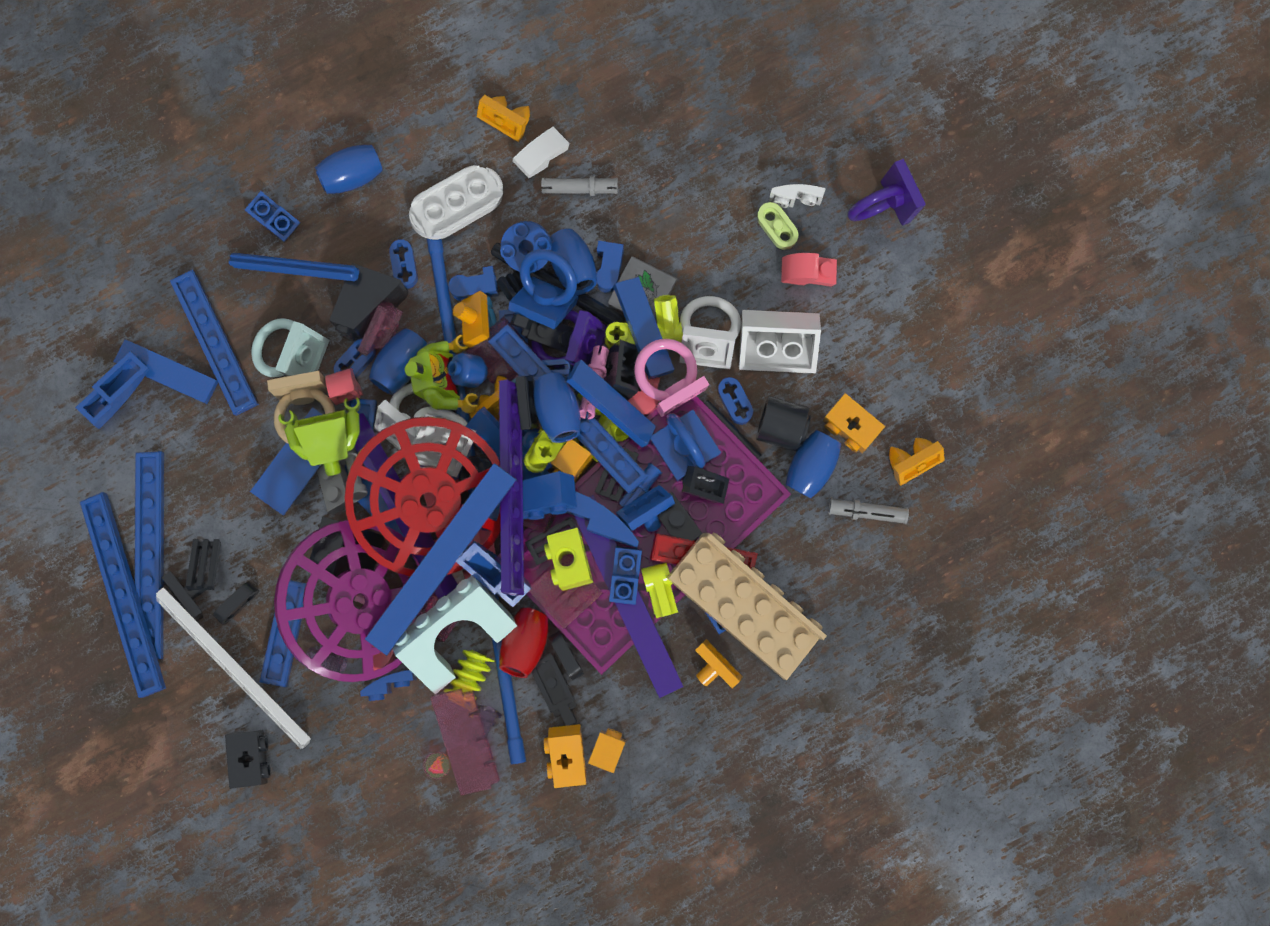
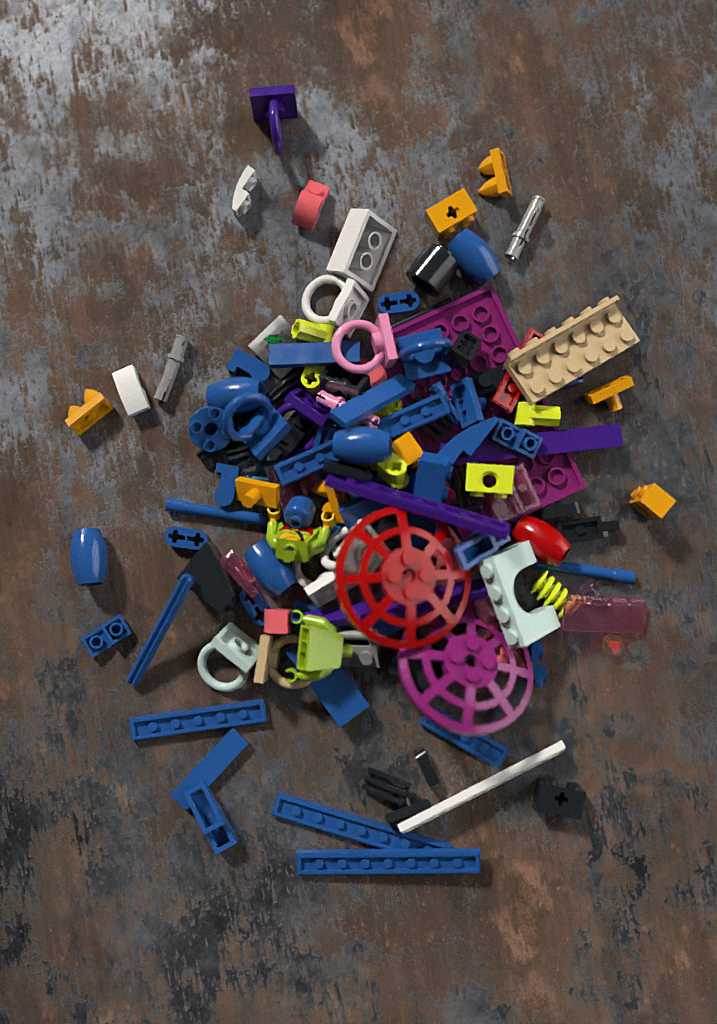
camera: 75 degrees left, 5 degrees up
blue tile [365,463,517,656] -> none
white tile [409,165,503,240] -> none
light orange brick [544,724,586,788] -> none
yellowish green plate [757,202,798,250] -> none

